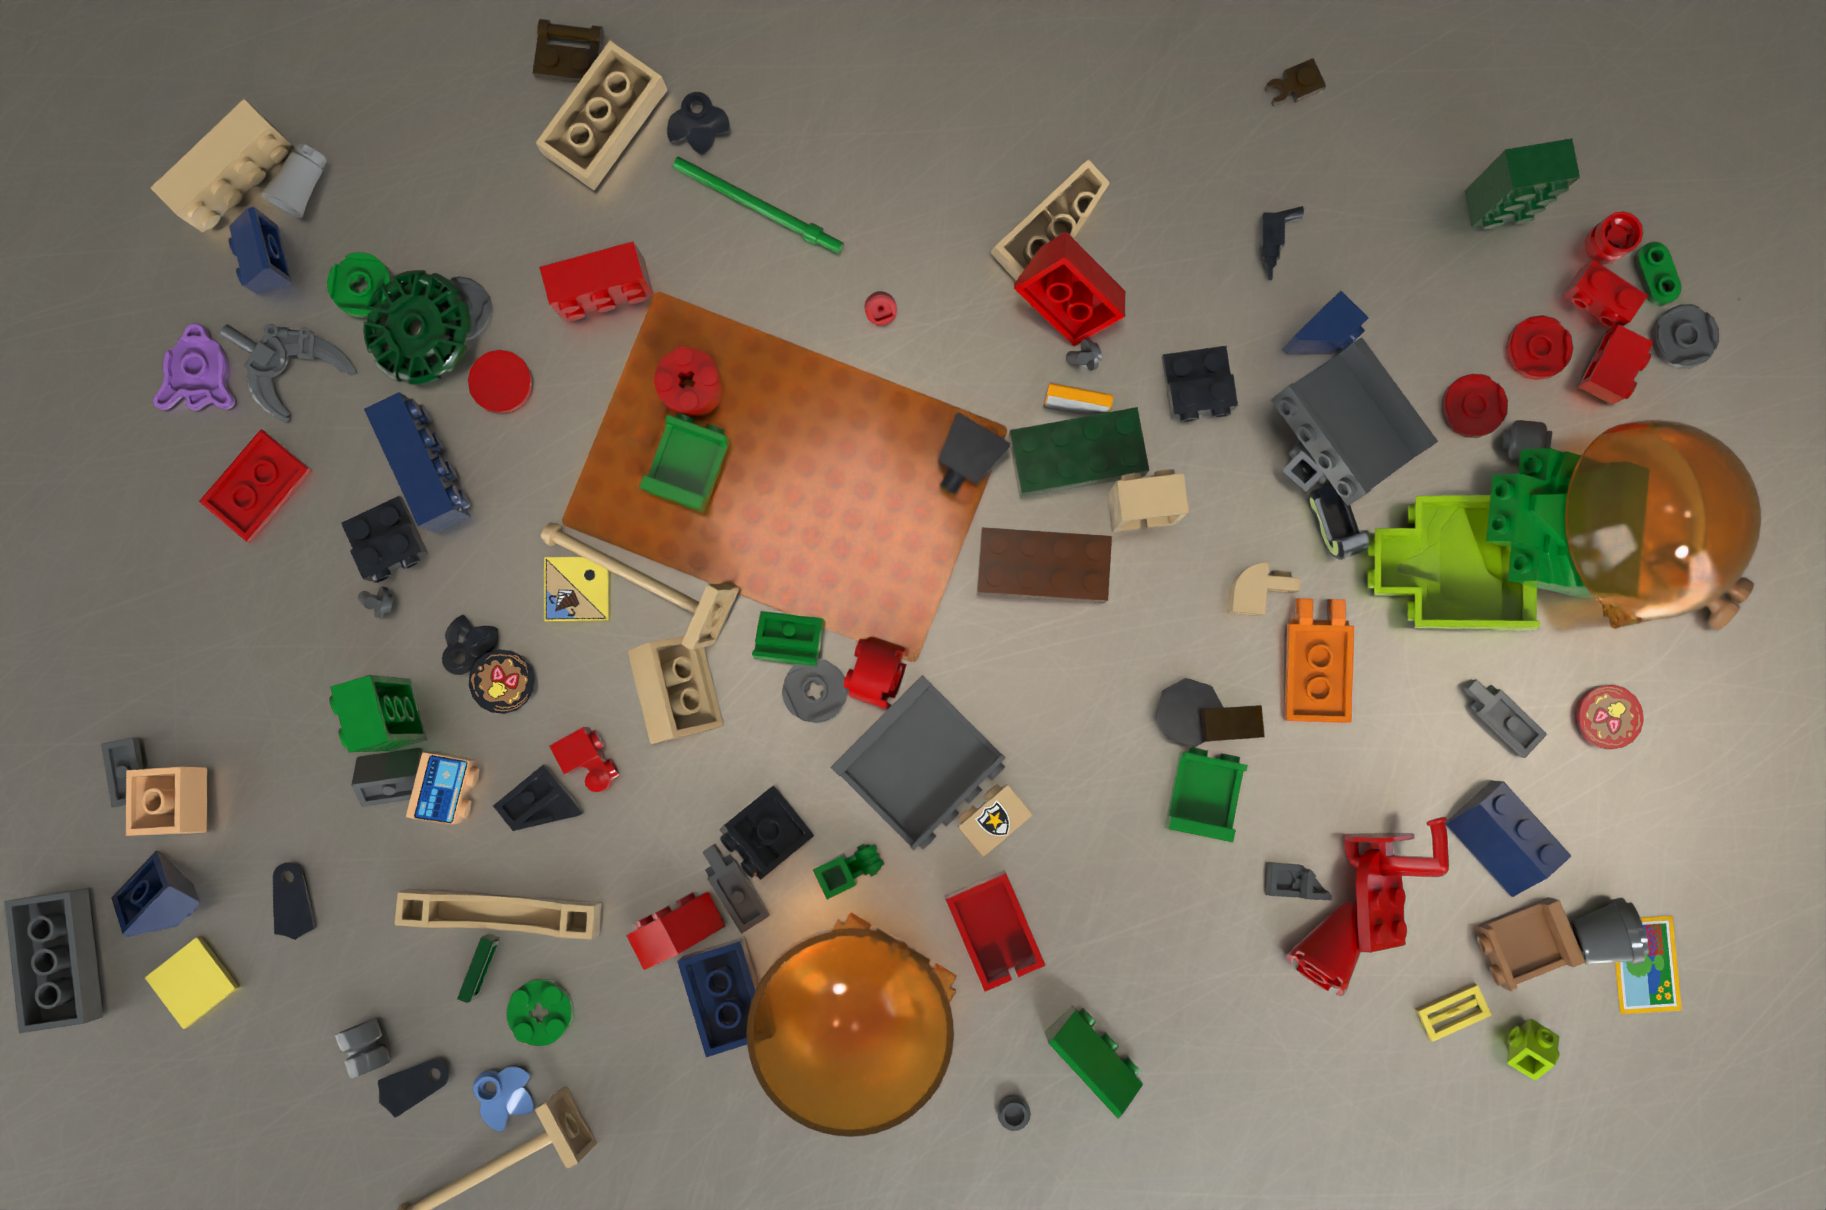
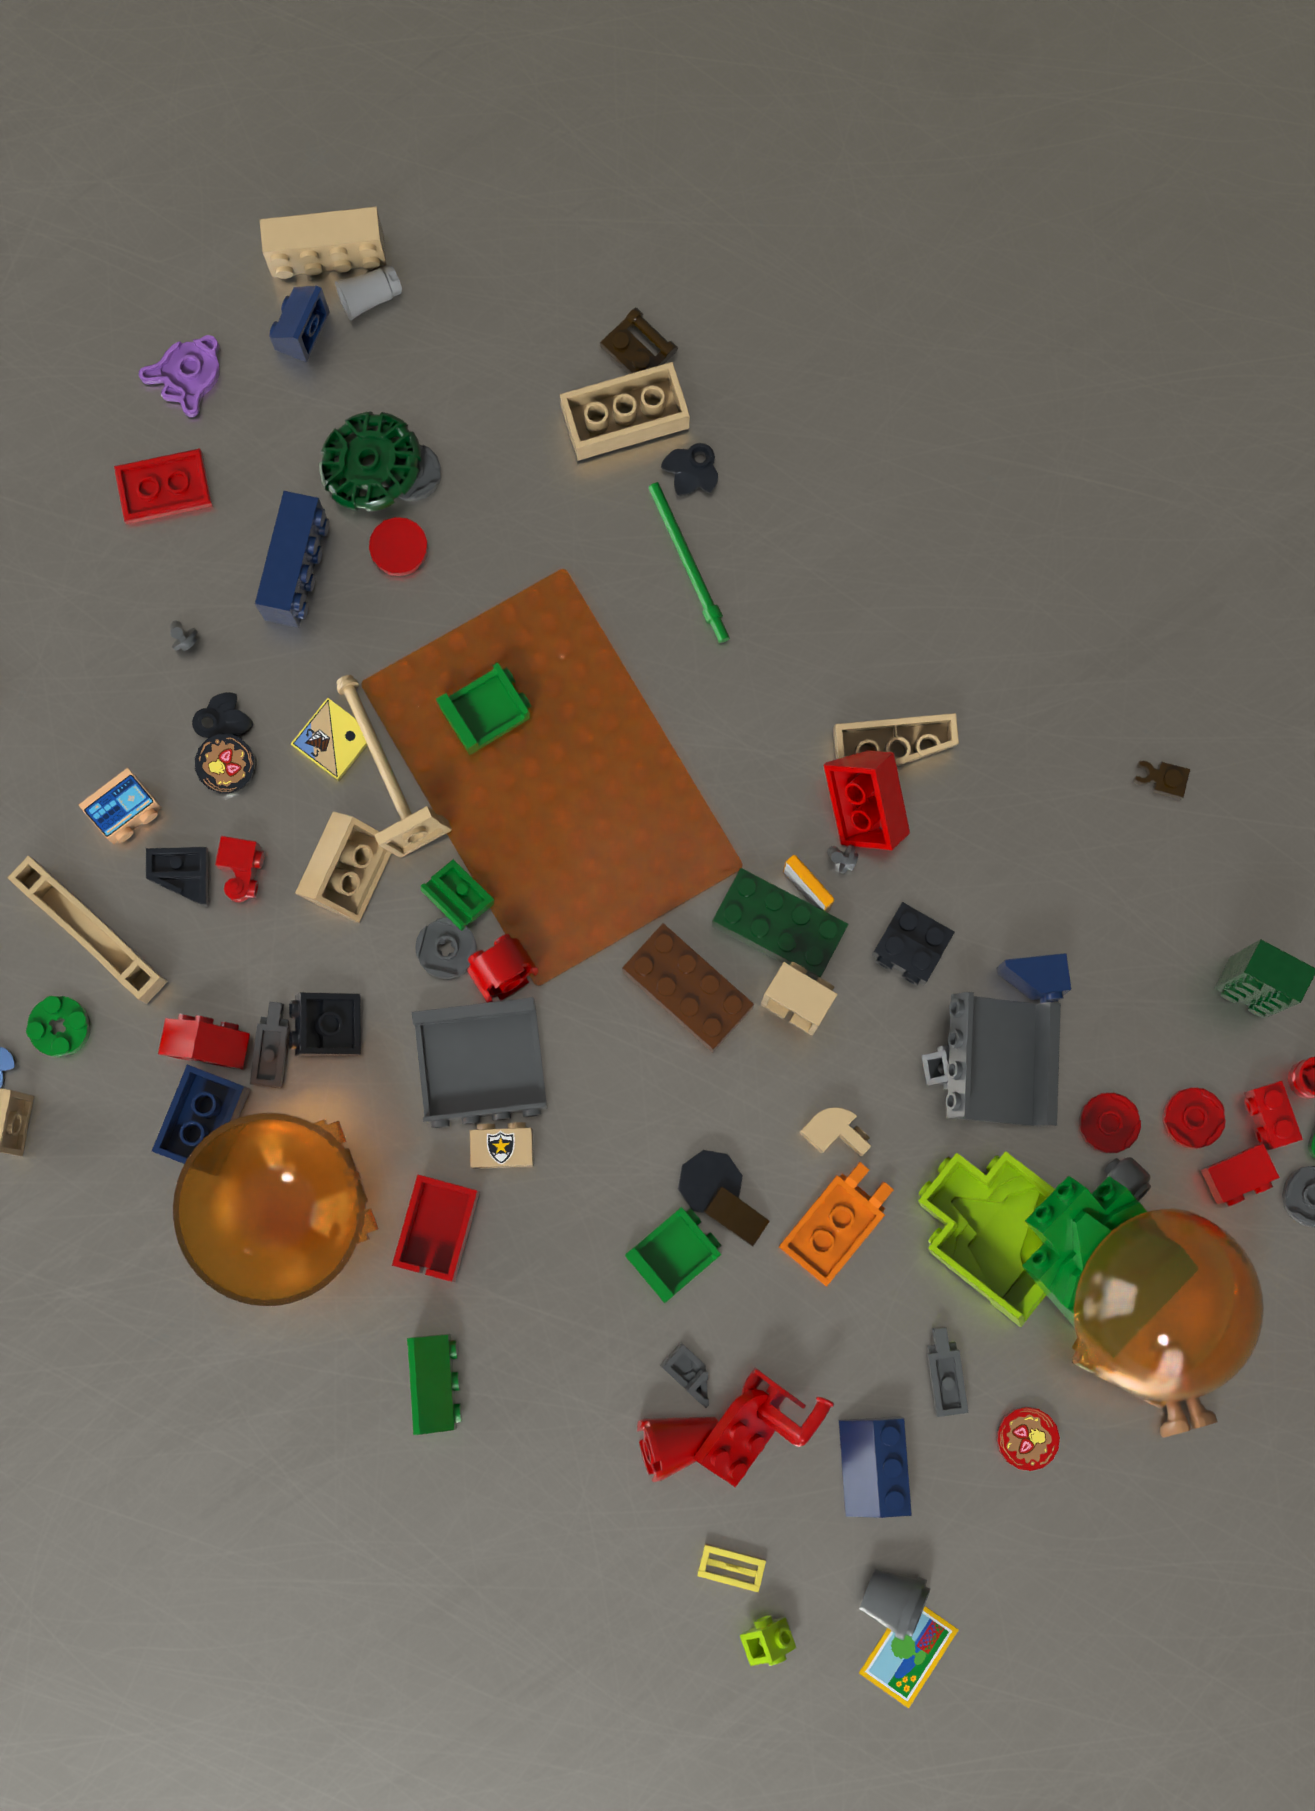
camera: 30 degrees right, 5 degrees down
dark grey bar [220,324,357,422] -> none
green plate [327,252,393,318] -> none
green brick [329,675,427,753] -> none
black plate [341,496,428,583] -> none
dark grey panel [351,748,422,807] -> none
dark green tile [457,933,500,1003] -> none
red brick [539,241,654,321] -> none
red brick [653,346,723,417] -> none
green brick [813,844,885,900] -> none
red tile [864,291,897,325] -> none
black torso [938,412,1011,496] -> none
dark grey plate [998,1096,1031,1131] -> none
black piece [1260,206,1304,280] -> none
black animal [1309,484,1370,560] -> none
medium nougat panel [1477,897,1586,991] -> none

